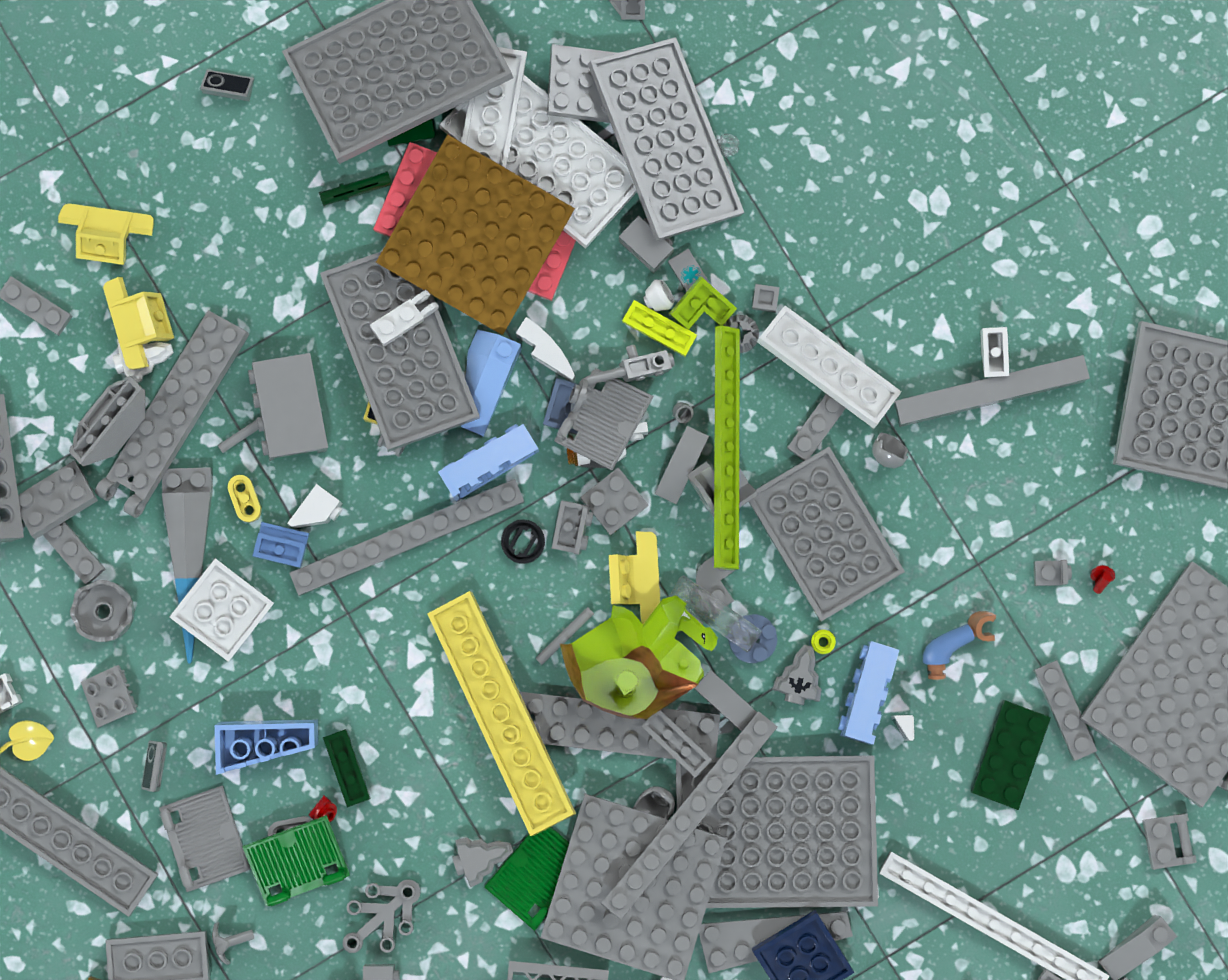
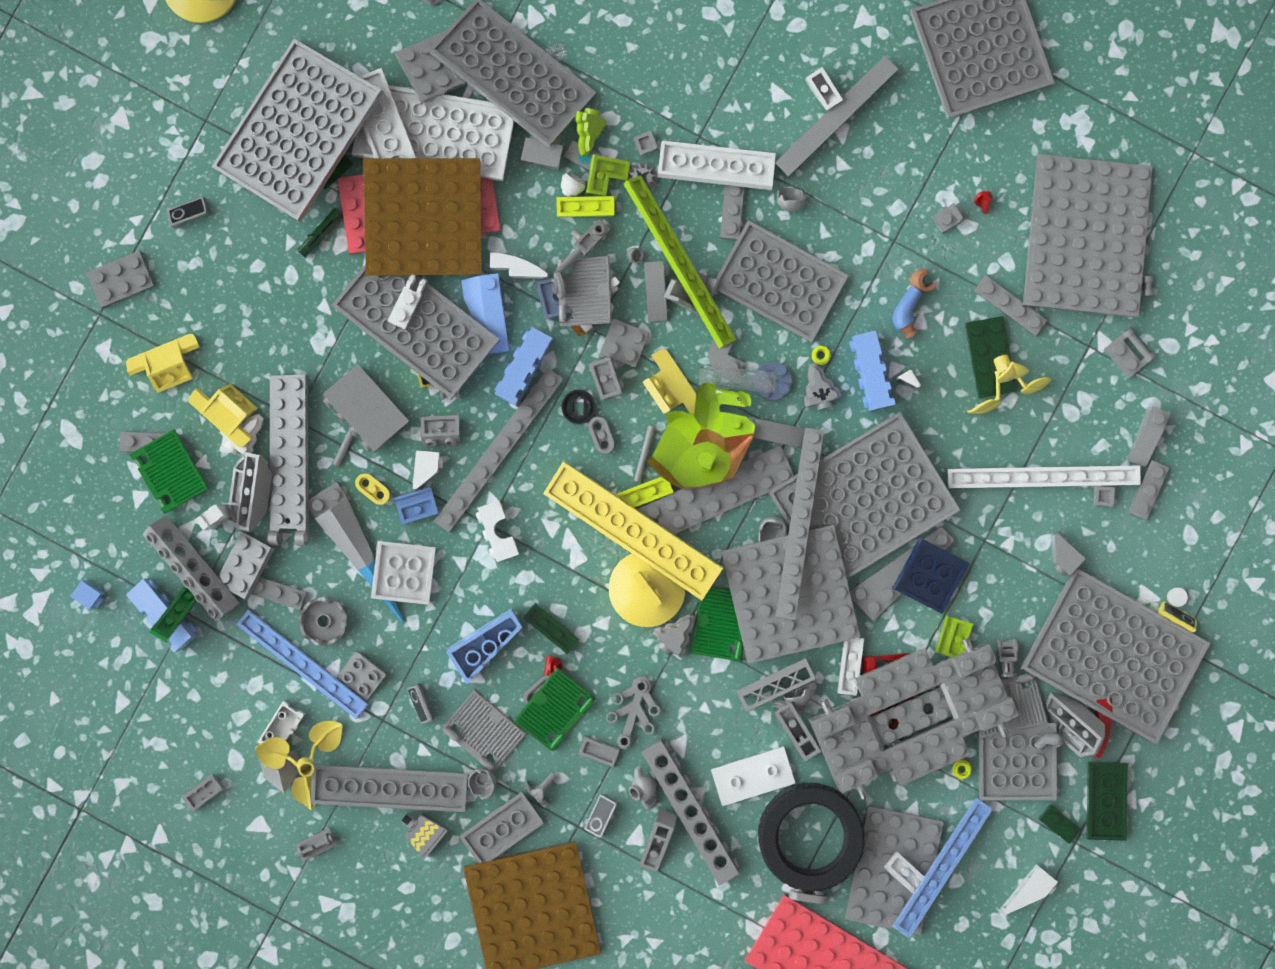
camera: 25 degrees left, 5 degrees up
light grey plate [641,710,712,778] -> none
none -> light grey plate [86,251,155,308]
none -> green window [129,429,209,514]
none -> white piece [195,504,232,530]
none -> light blue tile [236,609,369,719]
none -> light grey torso [401,813,449,859]
none -> light grey bracket [421,415,461,447]
none -> light grey hair [468,768,497,799]
none -> white arch [476,500,520,562]
none -> lime rock [575,108,607,156]
none -> light grey tile [578,736,621,768]
none -> light grey plate [588,417,614,454]
none -> light yellow bracket [609,554,685,627]
none -> neon yellow plate [615,477,674,508]
none -> light yellow plant [967,355,1052,414]

